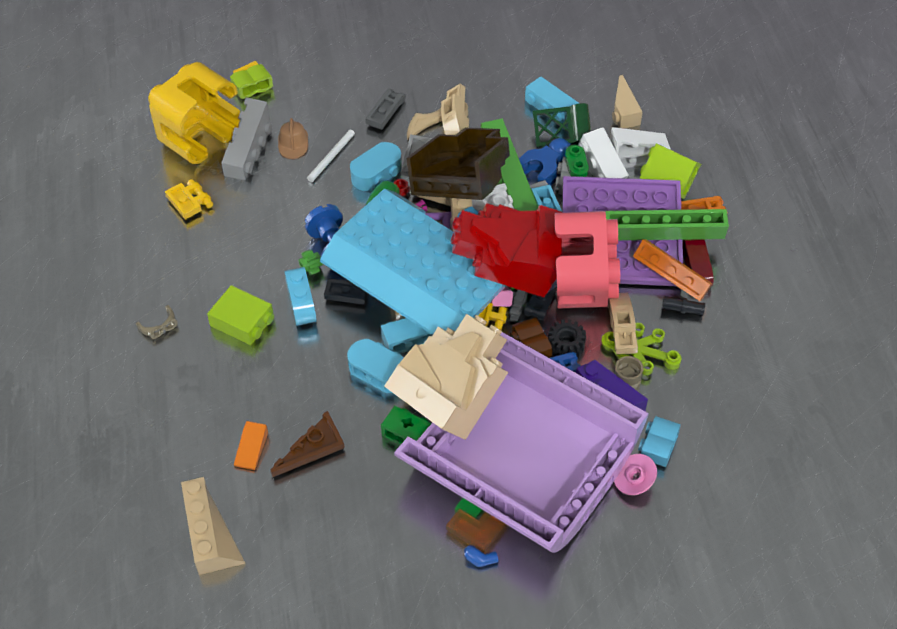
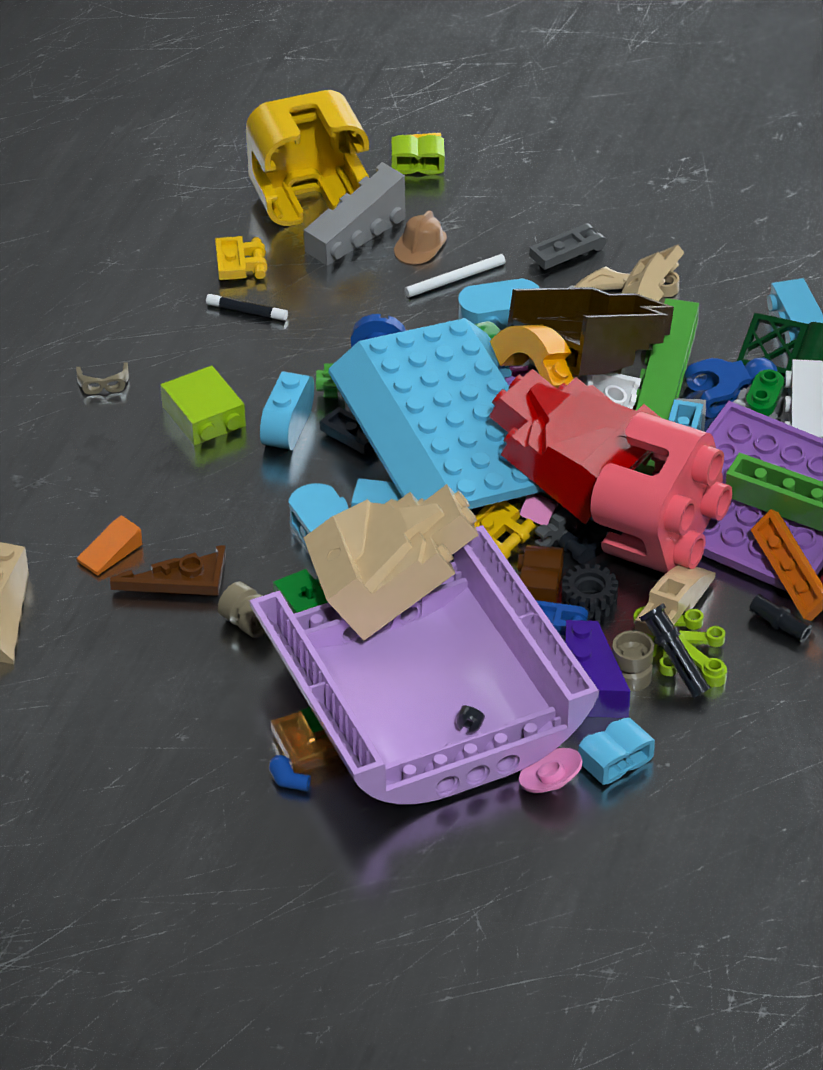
camera: 30 degrees right, 10 degrees down
none -> black bar [206,294,288,321]
none -> dark tan wheel [218,581,266,638]
none -> black hinge [457,705,485,734]
none -> light orange arch [490,325,573,388]
none -> black pin [639,603,711,698]

